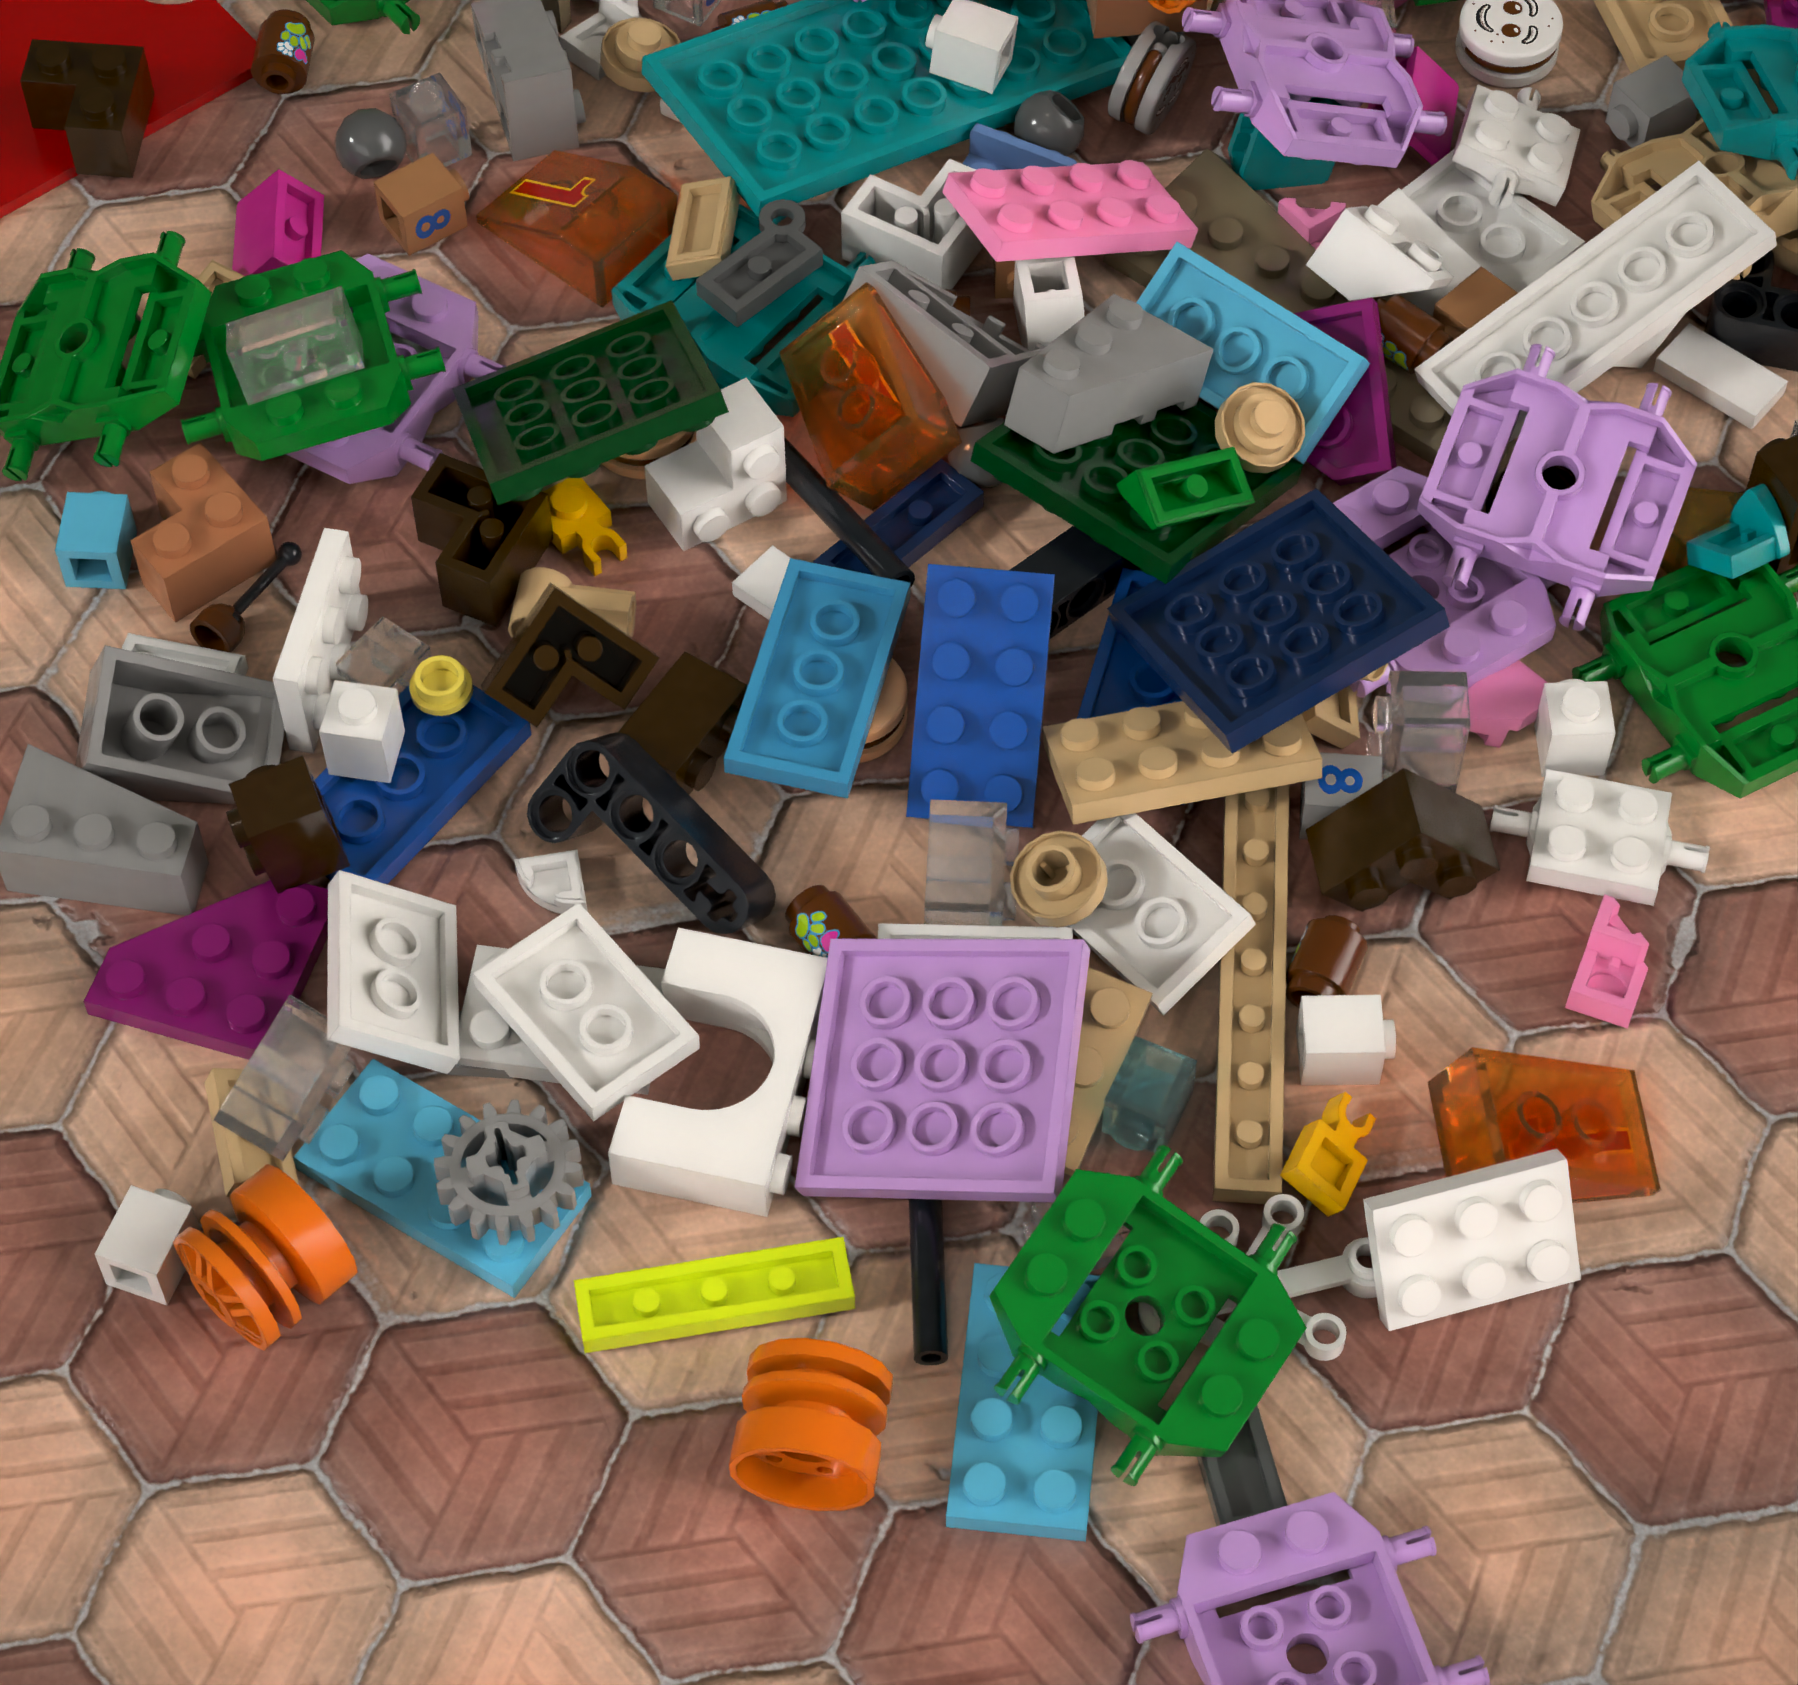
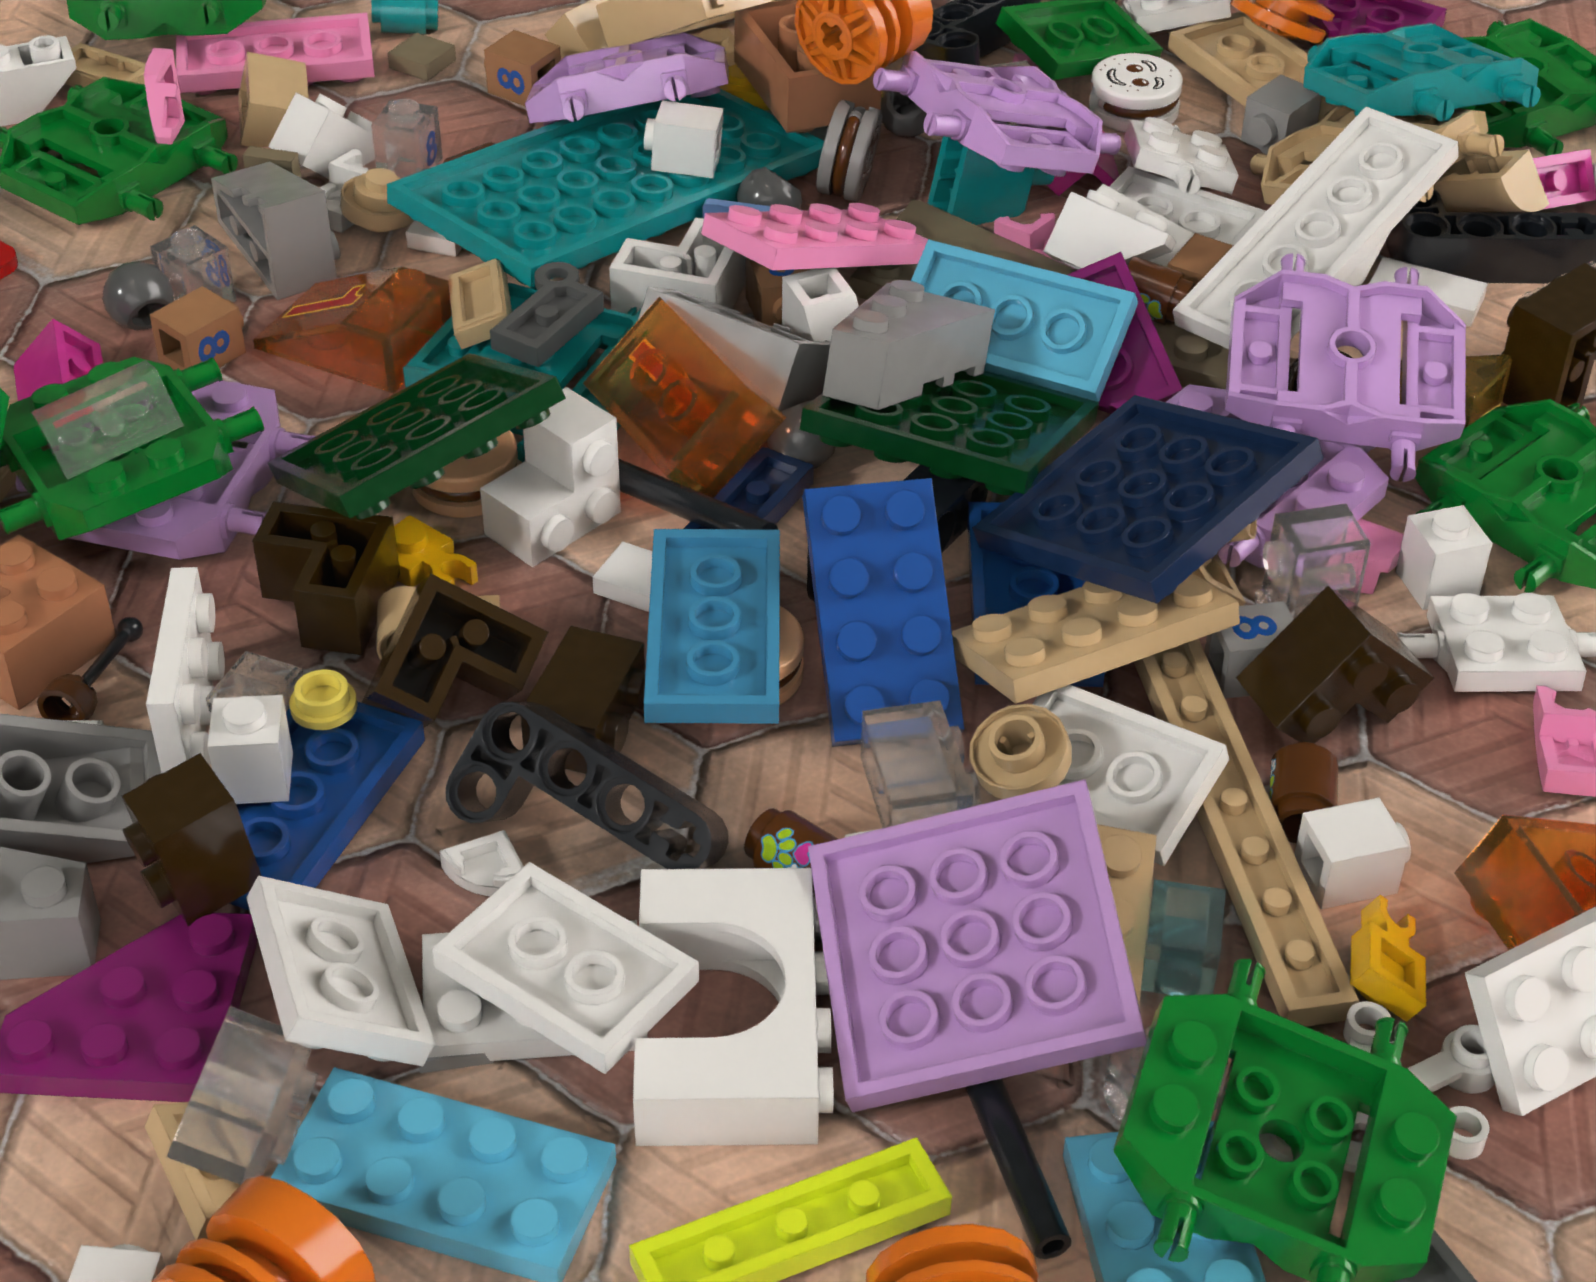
camera: 15 degrees left, 15 degrees down
reddish brown brick [251,9,315,94] -> none
light grey gear [434,1100,584,1245] -> none
green slope [1117,447,1255,530] -> none
tan plate [1215,382,1305,473] -> none
teal tile [1686,484,1790,579] -> none

